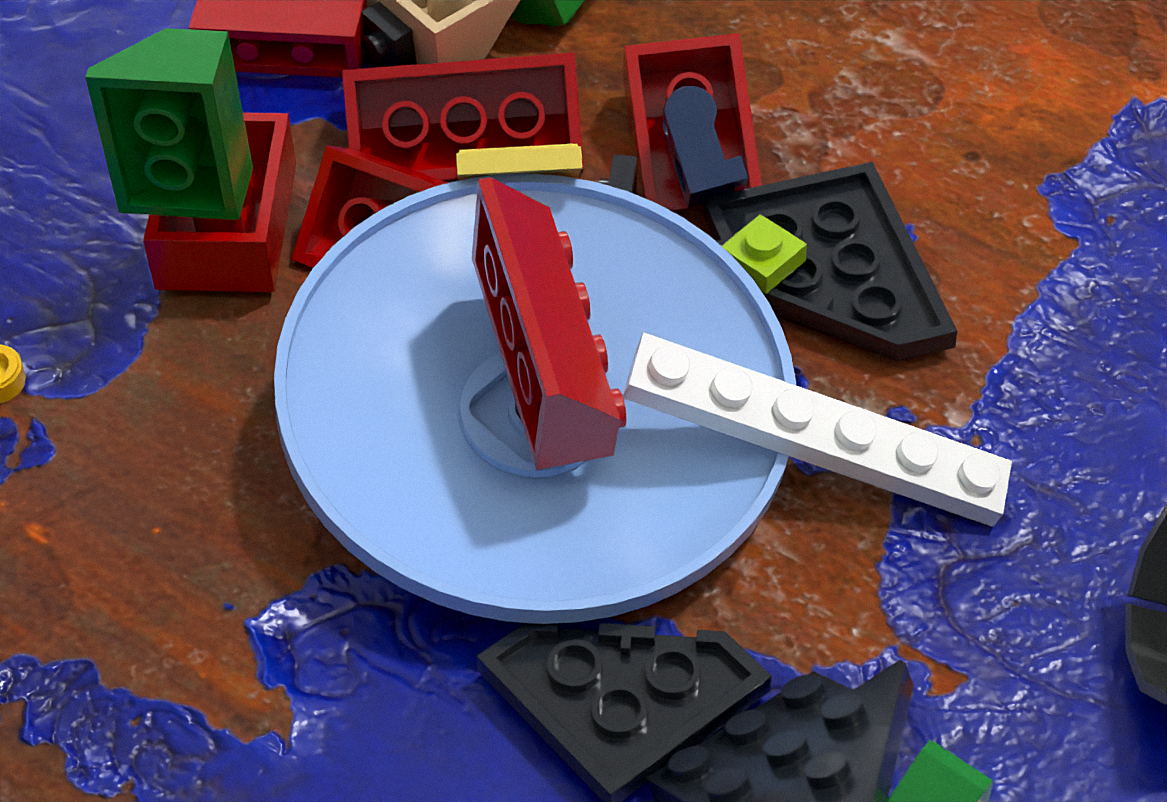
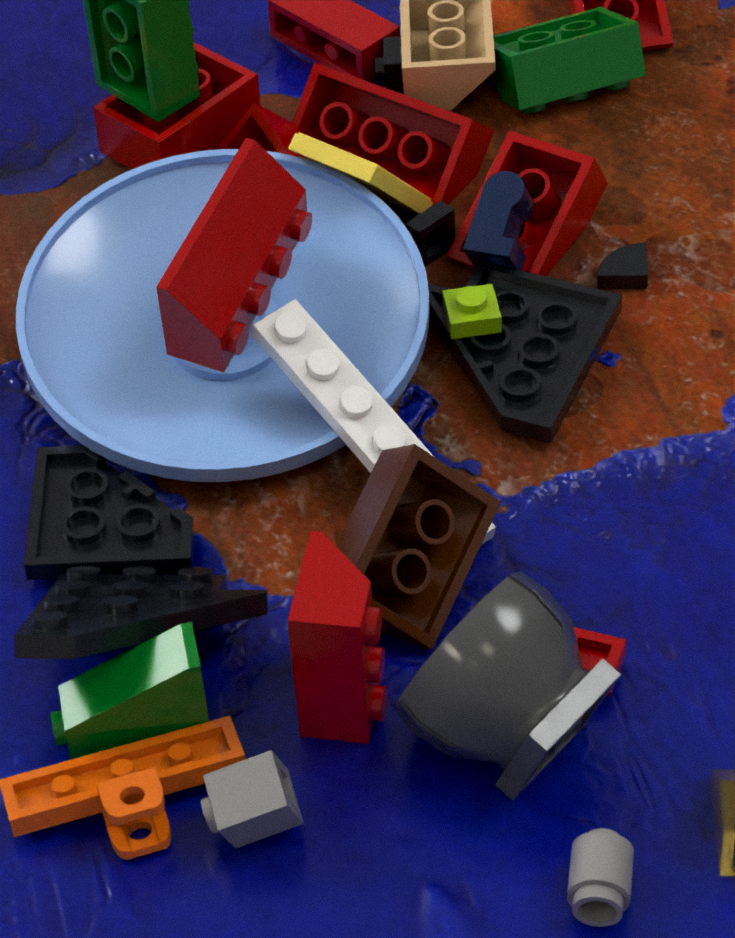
camera: 40 degrees right, 5 degrees down
none -> red slope [287,531,388,744]
none -> reddish brown slope [336,444,501,650]
none -> black tile [597,243,648,289]

